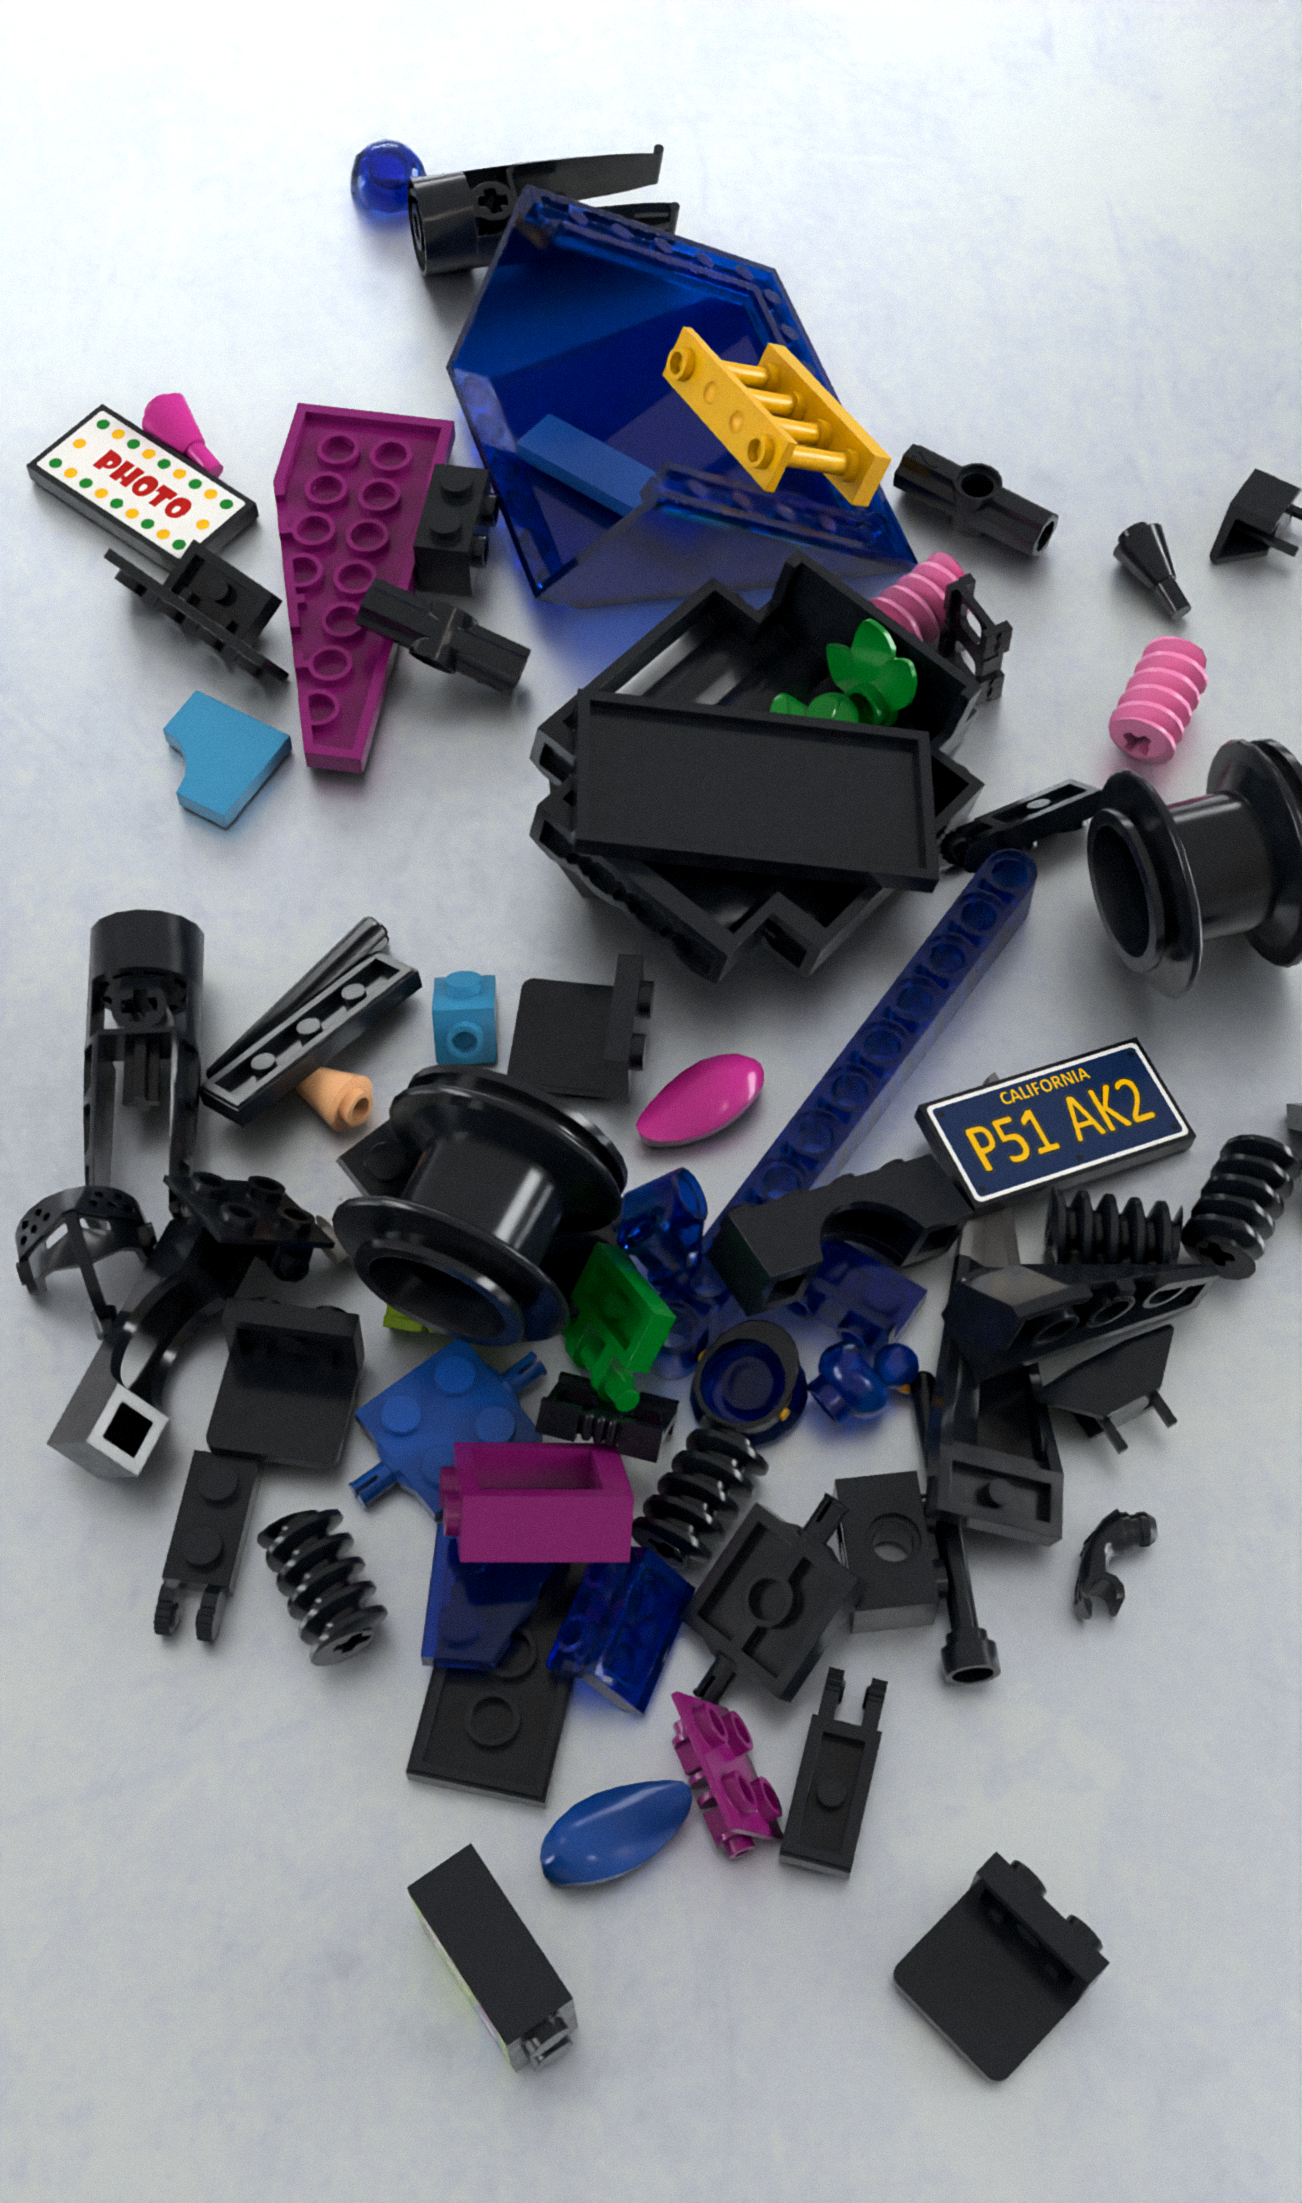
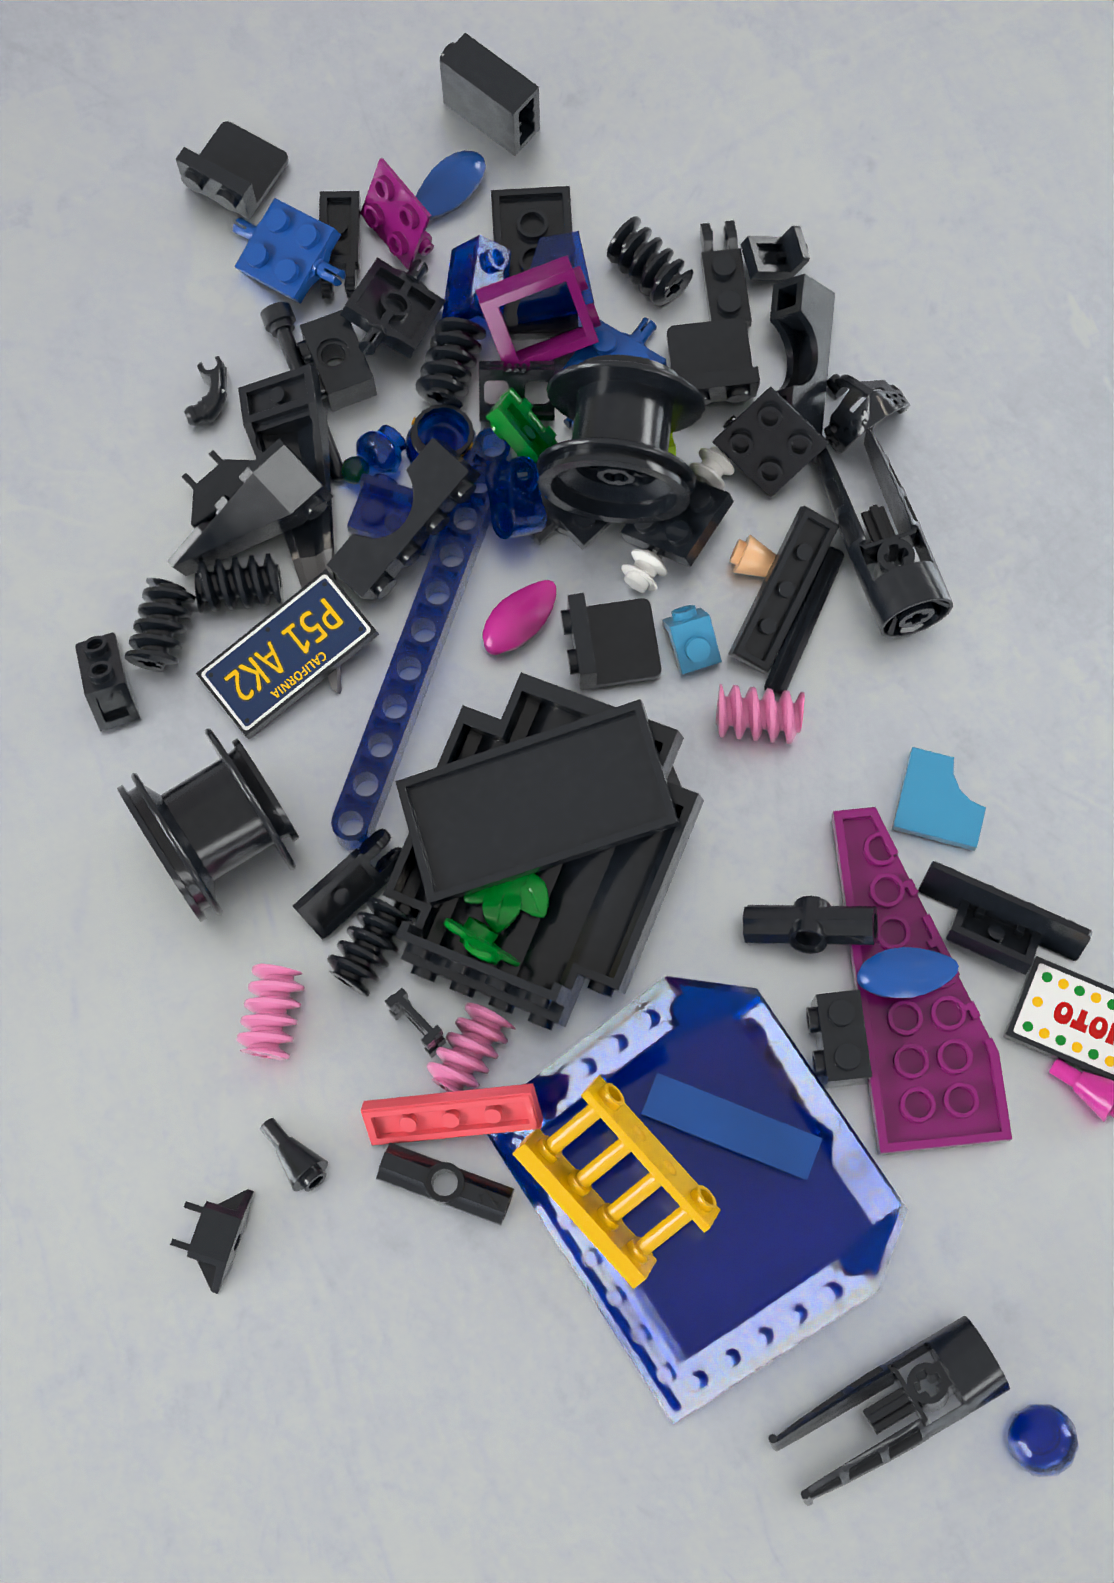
camera: 165 degrees right, 15 degrees up
none -> blue plate [232,198,345,304]
none -> black piece [327,897,415,997]
none -> coral tile [361,1083,543,1146]
none -> bright pink piece [716,684,805,744]
none -> black bracket [740,226,810,280]
none -> blue arm [857,947,959,998]

